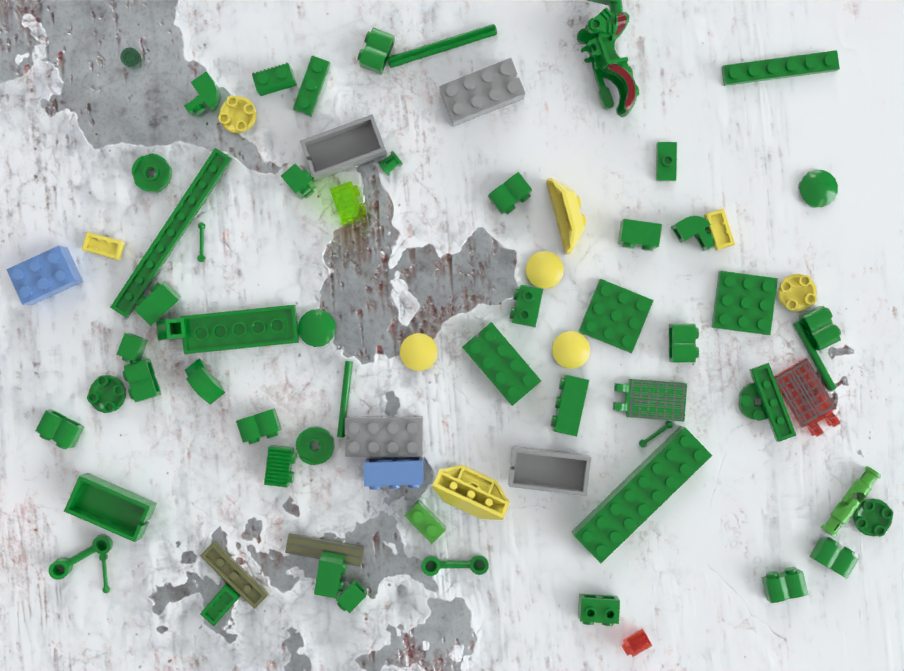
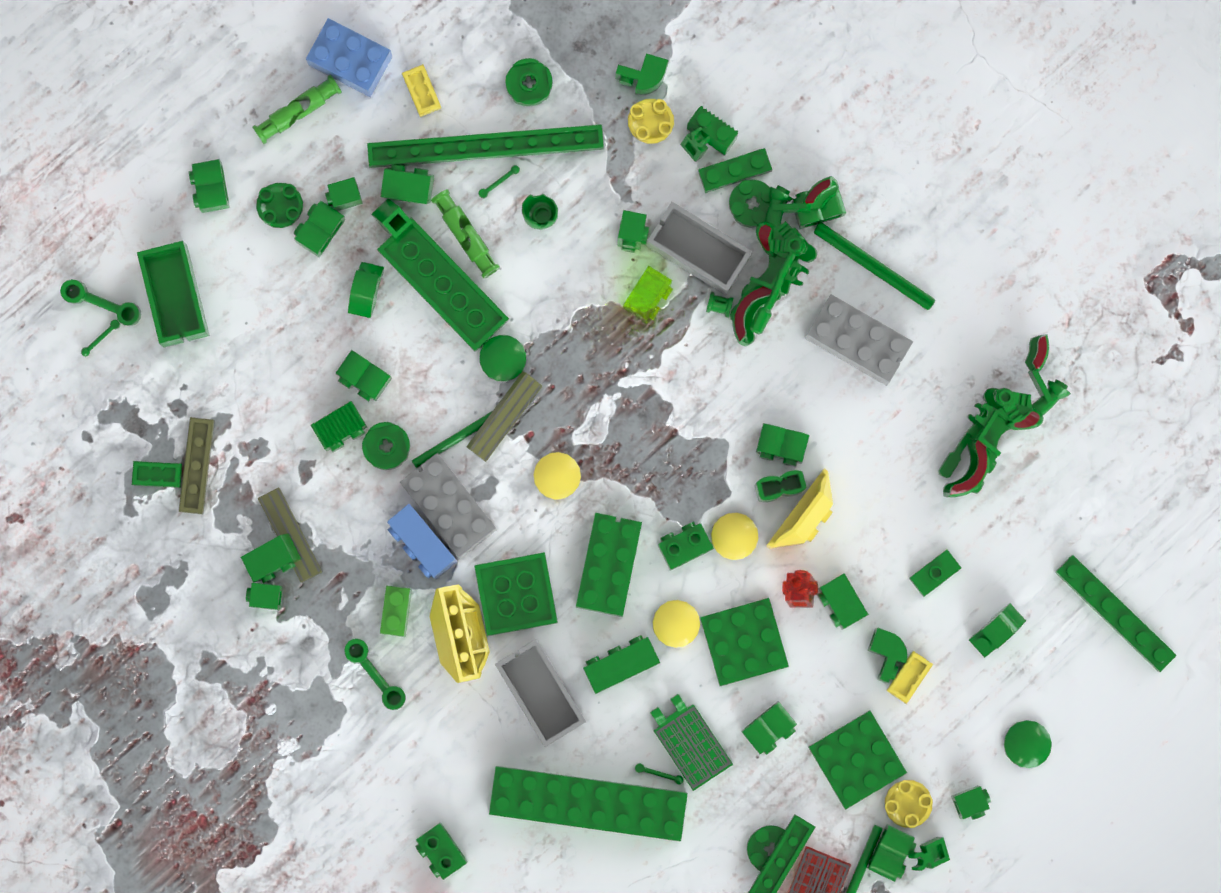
camera: 45 degrees right, 5 degrees down
none -> bright green piece [252,75,342,144]
none -> bright green piece [431,189,500,279]
none -> olive tile [466,371,542,462]
none -> green plate [474,552,558,636]
none -> green hair [522,194,558,230]
none -> green plate [680,127,710,162]
none -> green plate [729,180,771,228]
none -> green piece [730,176,839,346]
none -> green brick [754,470,807,503]
none -> clear red brick [782,570,818,608]
none -> green plate [908,837,950,871]
none -> green brick [951,785,991,820]
none -> green brick [969,603,1026,658]

